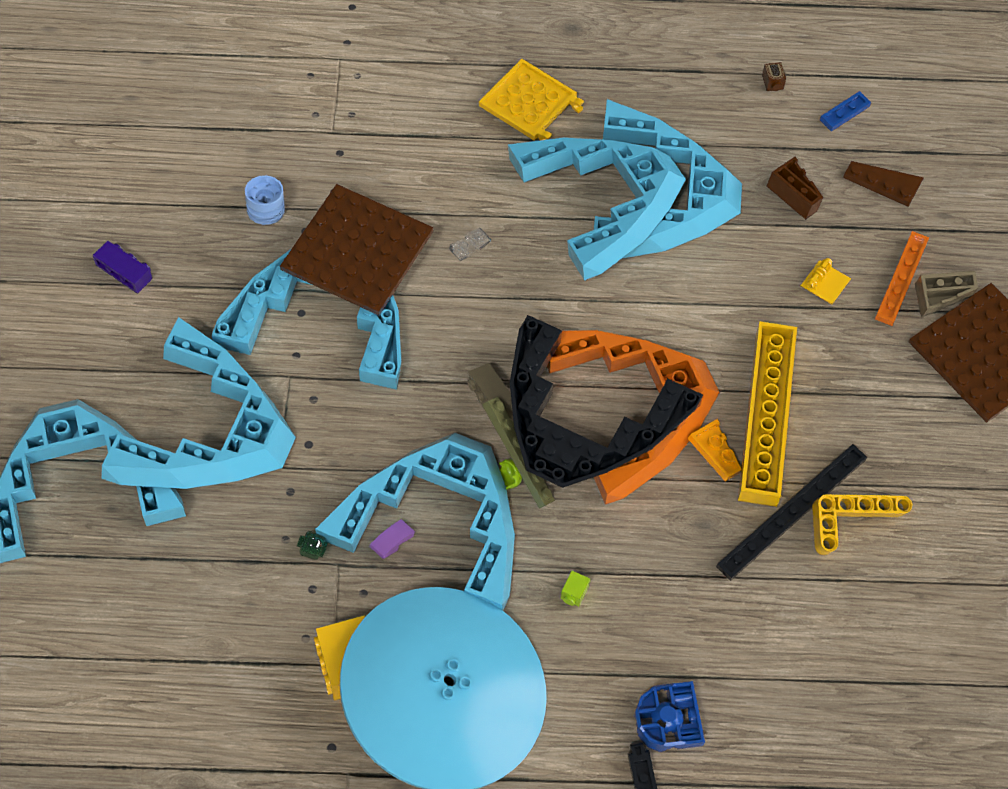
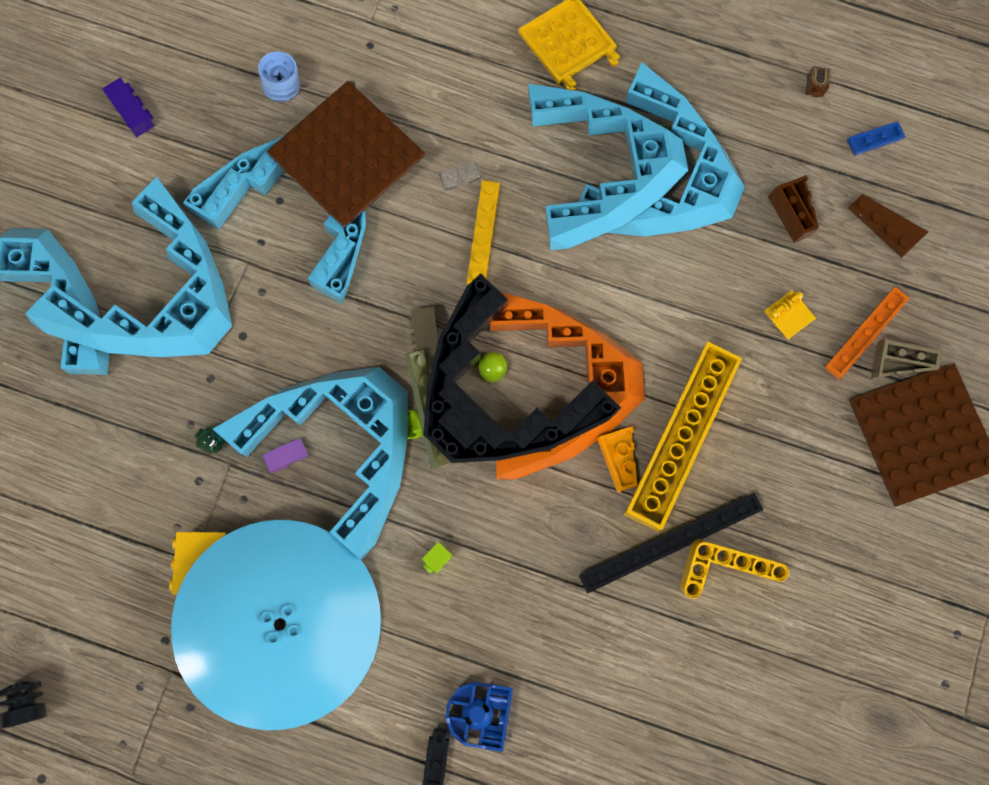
camera: 15 degrees right, 15 degrees up
none -> yellow plate [466,180,500,286]
none -> lime hair [479,352,507,383]

